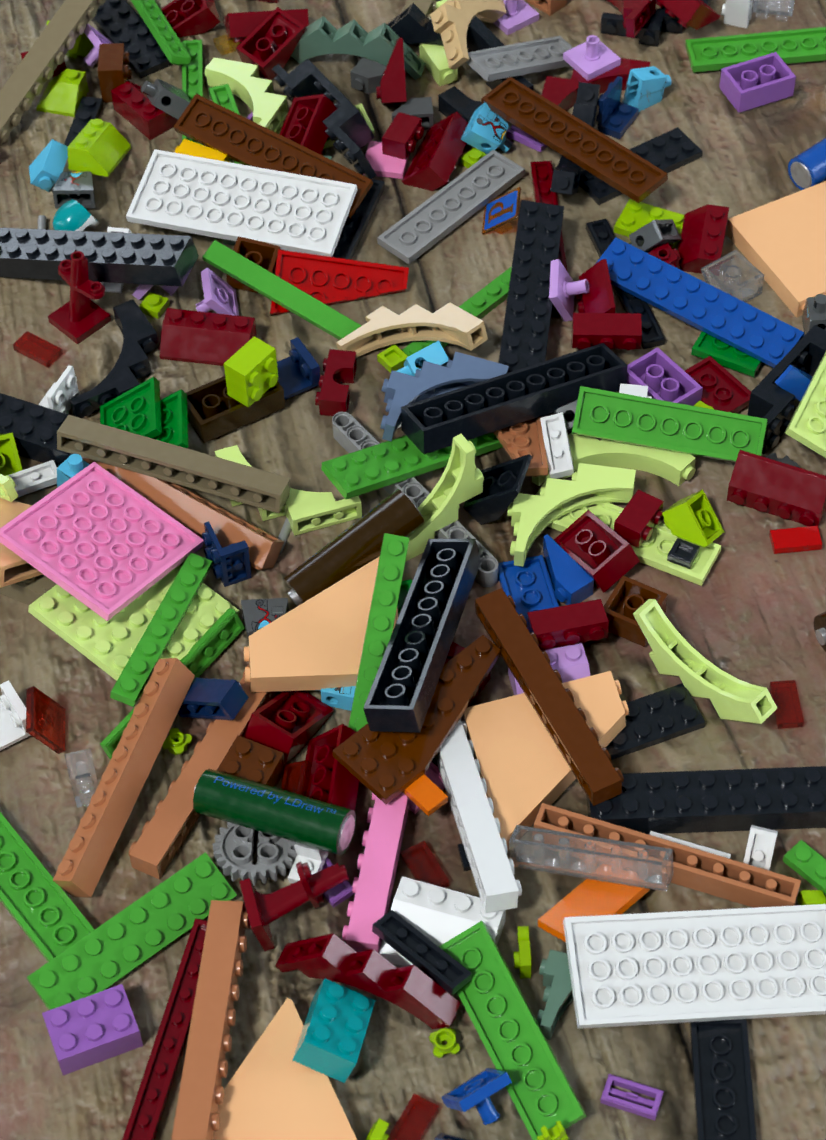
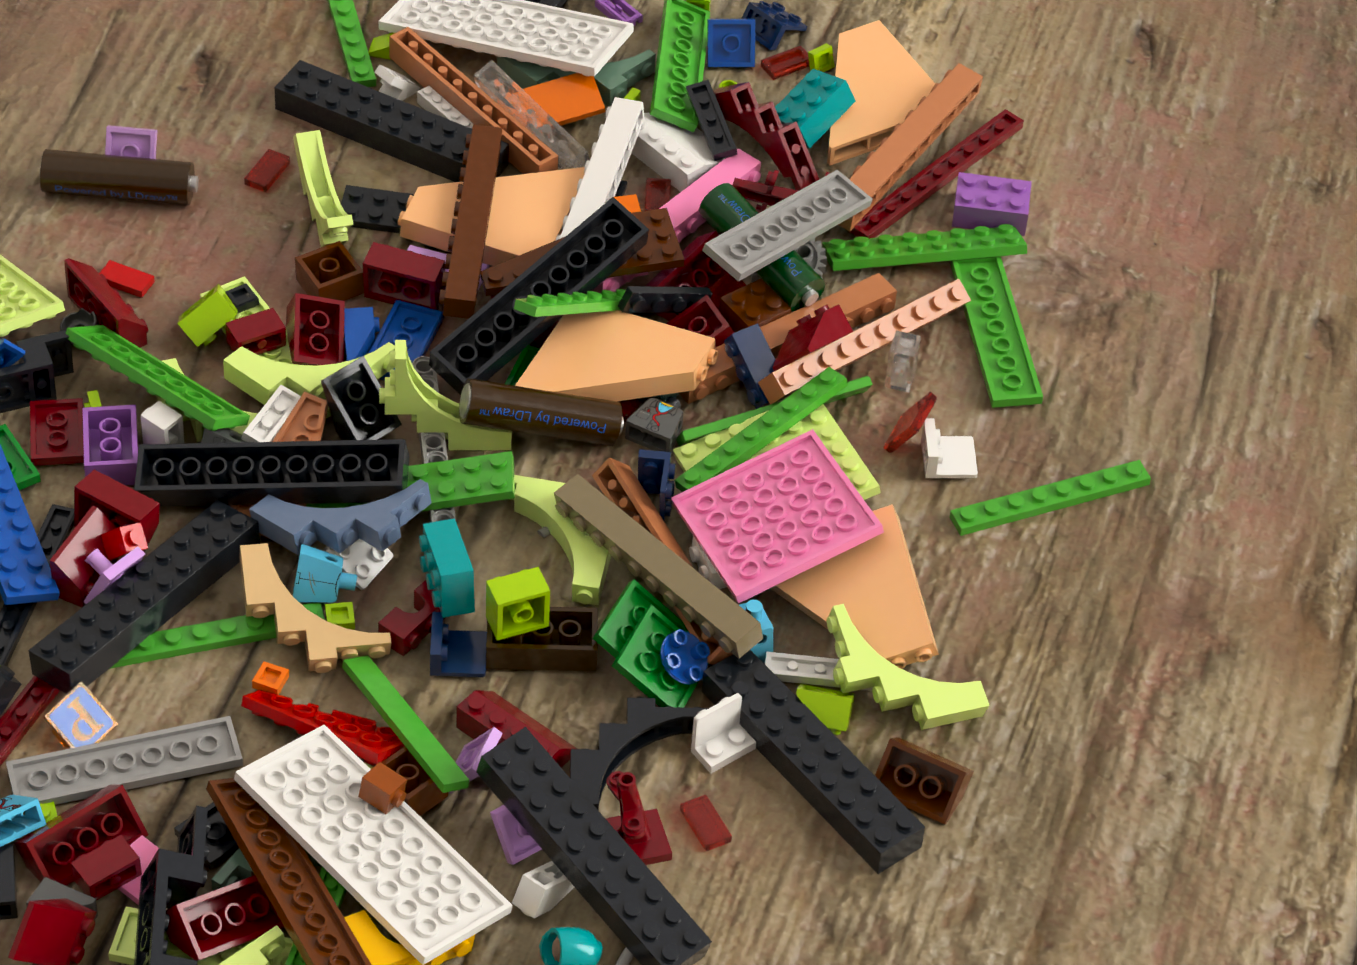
camera: 155 degrees left, 5 degrees down
none -> red brick [101,522,148,561]
none -> orange plate [252,661,289,695]
none -> dark orange brick [358,762,407,814]
none -> teal brick [419,518,475,618]
none -> black plate [618,286,713,313]
none -> blue dish [661,629,710,684]
none -> light grey plate [702,170,873,281]
none -> dark red slope [772,304,853,371]

